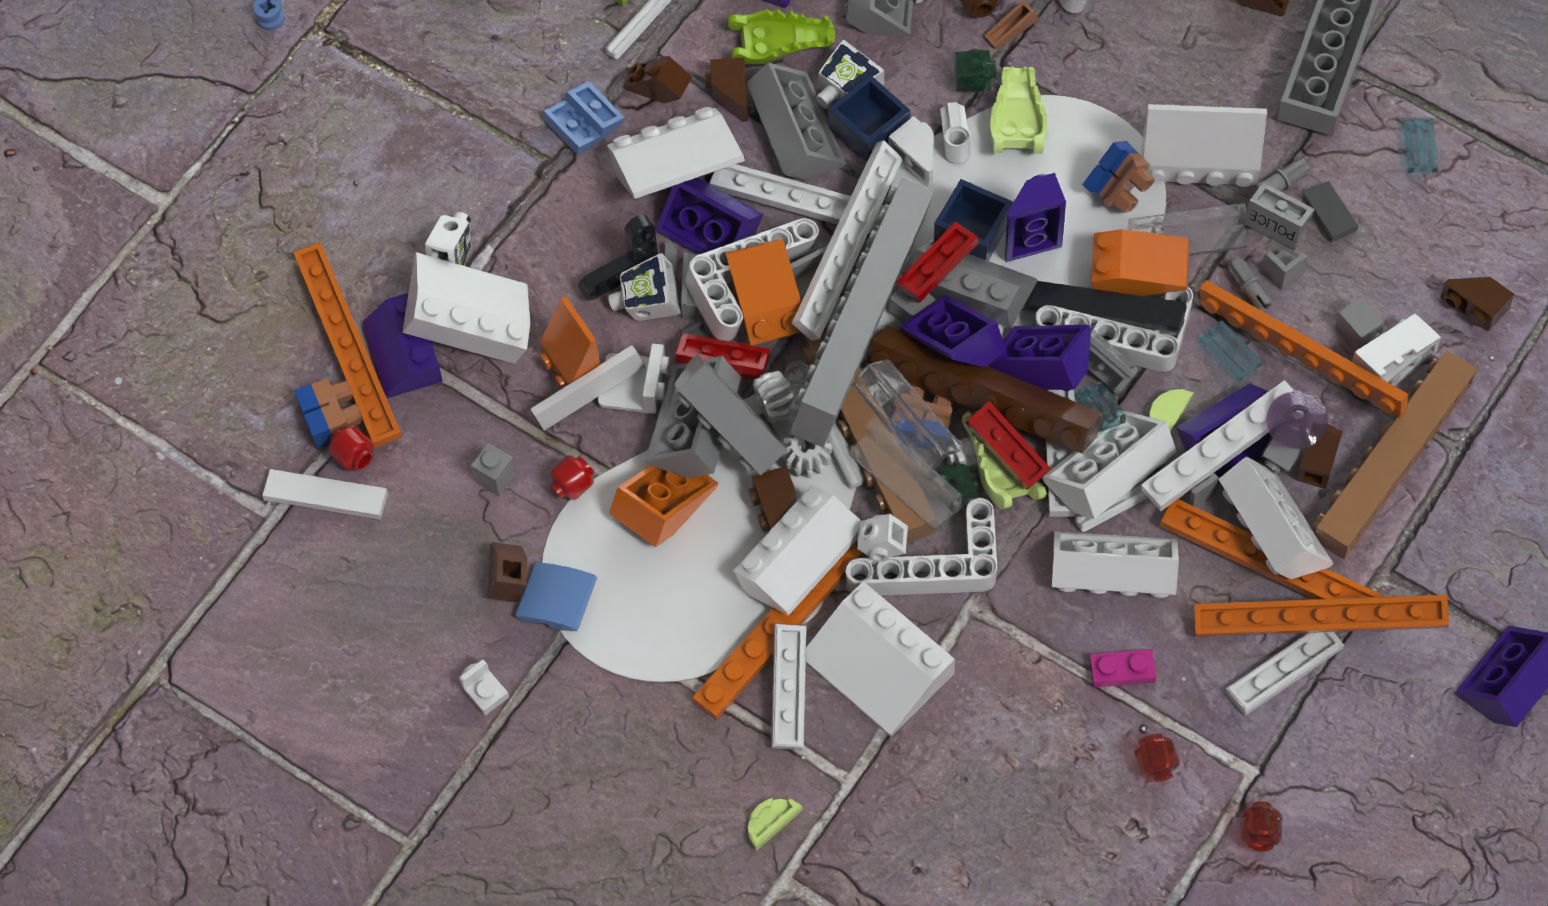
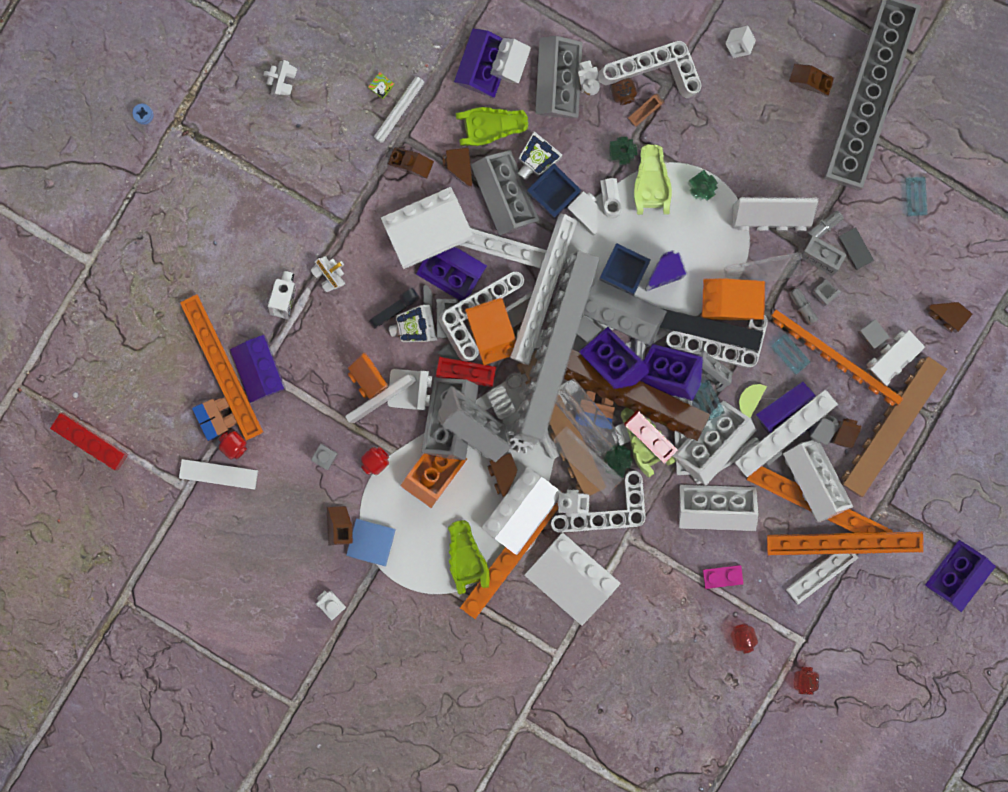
camera: 10 degrees left, 25 degrees up
white slope [403,252,530,364] -> none
medium blue slope [542,81,625,155] -> none
yellowish green tile [748,798,803,851] -> none
white tile [771,624,806,750] -> none
red hinge [896,222,979,303] -> none
nougat hips [1082,141,1155,213] -> none
clear purple dish [1266,391,1329,449] -> none
none -> red brick [50,412,129,470]
none -> white hips [311,256,345,292]
none -> lime animal [448,520,490,595]
none -> clear green brick [687,170,718,201]

